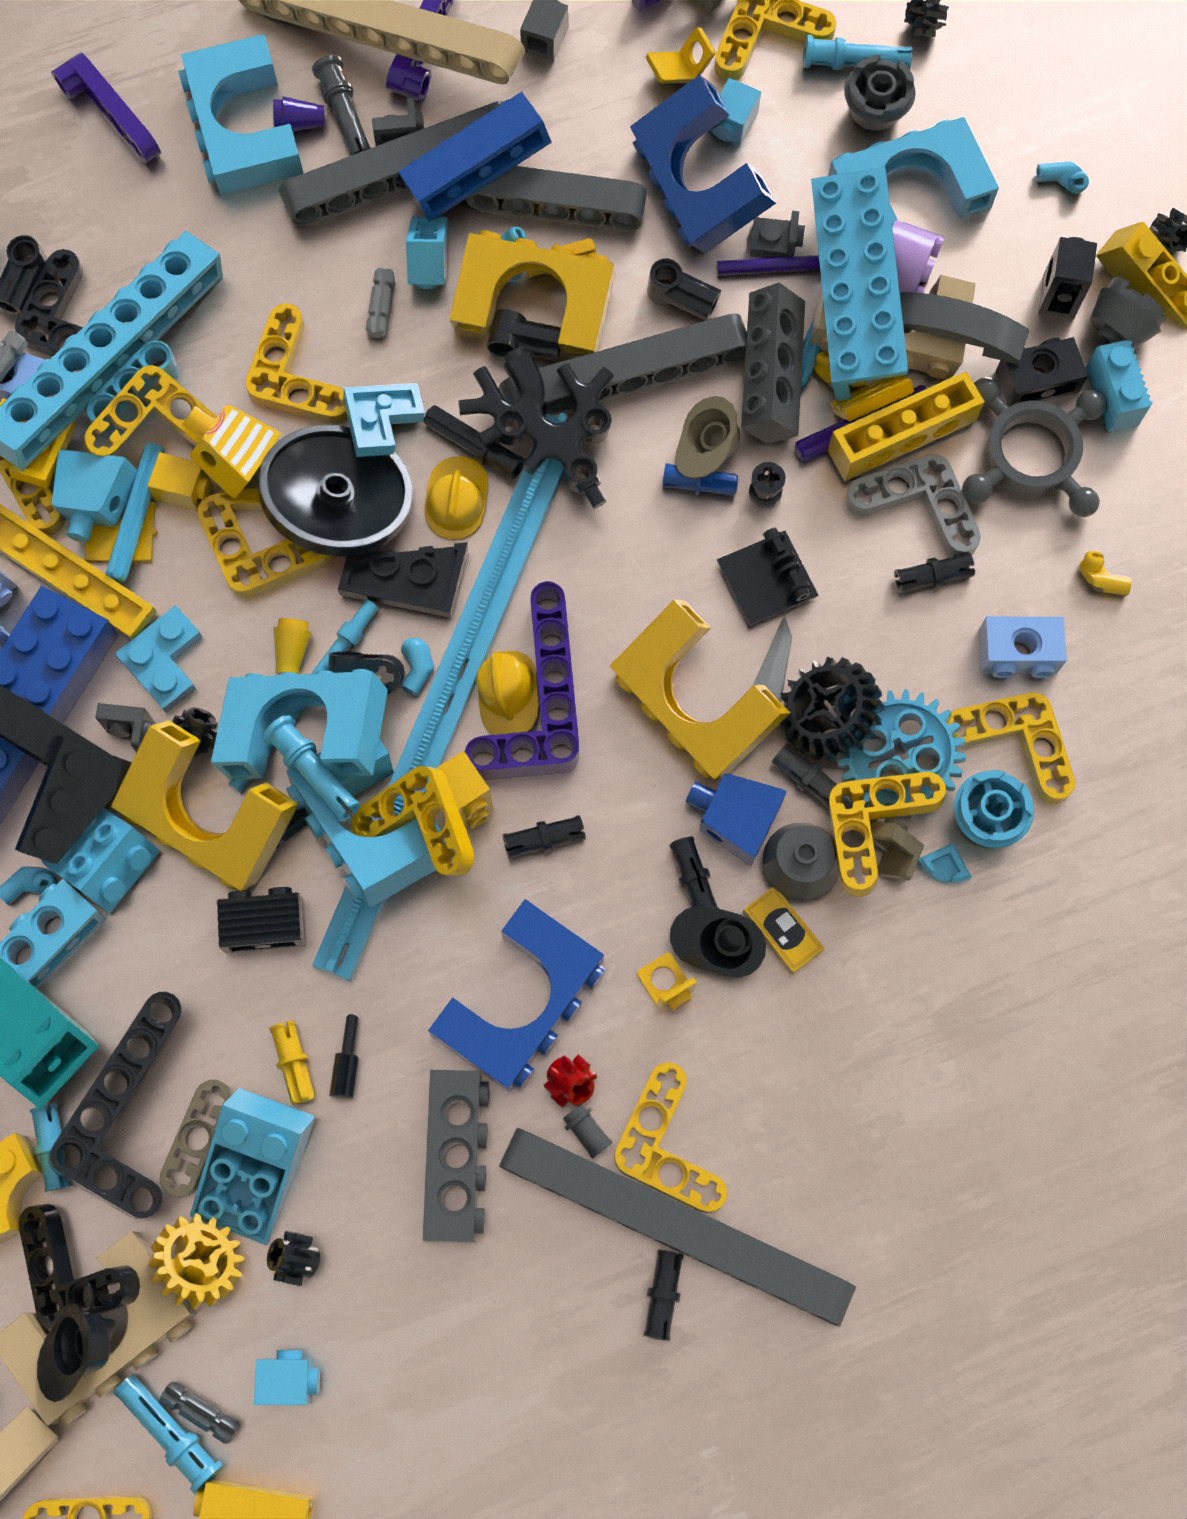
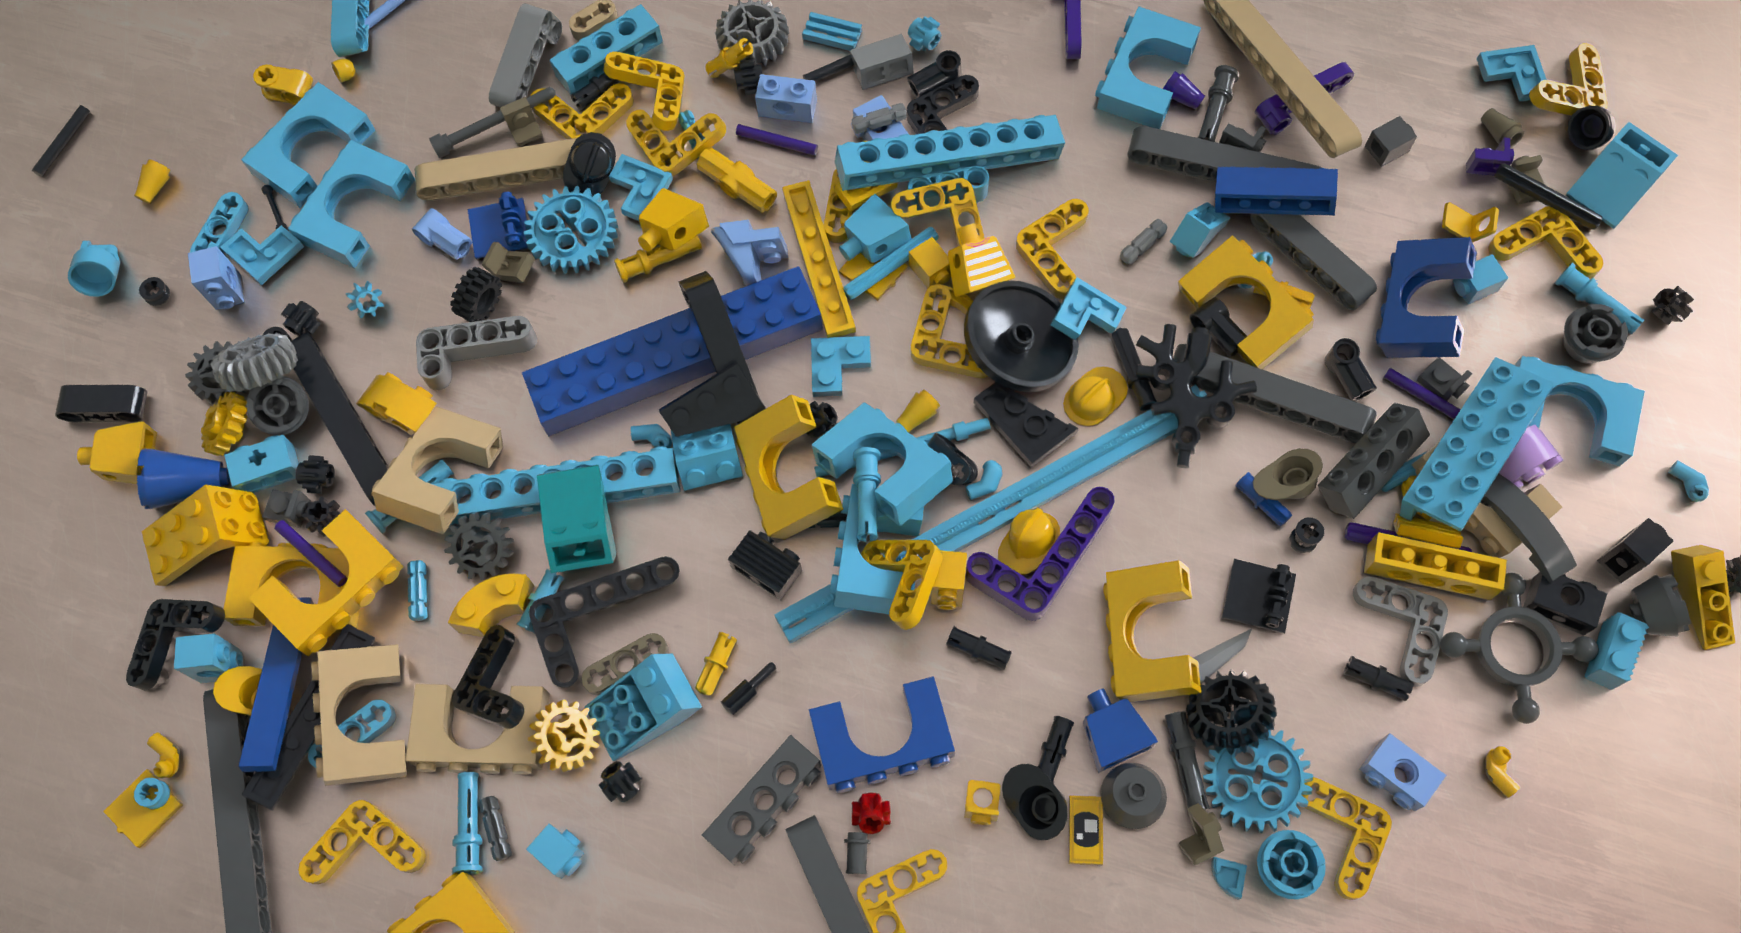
camera: 45 degrees right, 5 degrees down
black piece [37,1303,117,1402] -> none
dark grey bracket [95,703,156,753] -> none
yellow beam [829,772,946,897] -> none

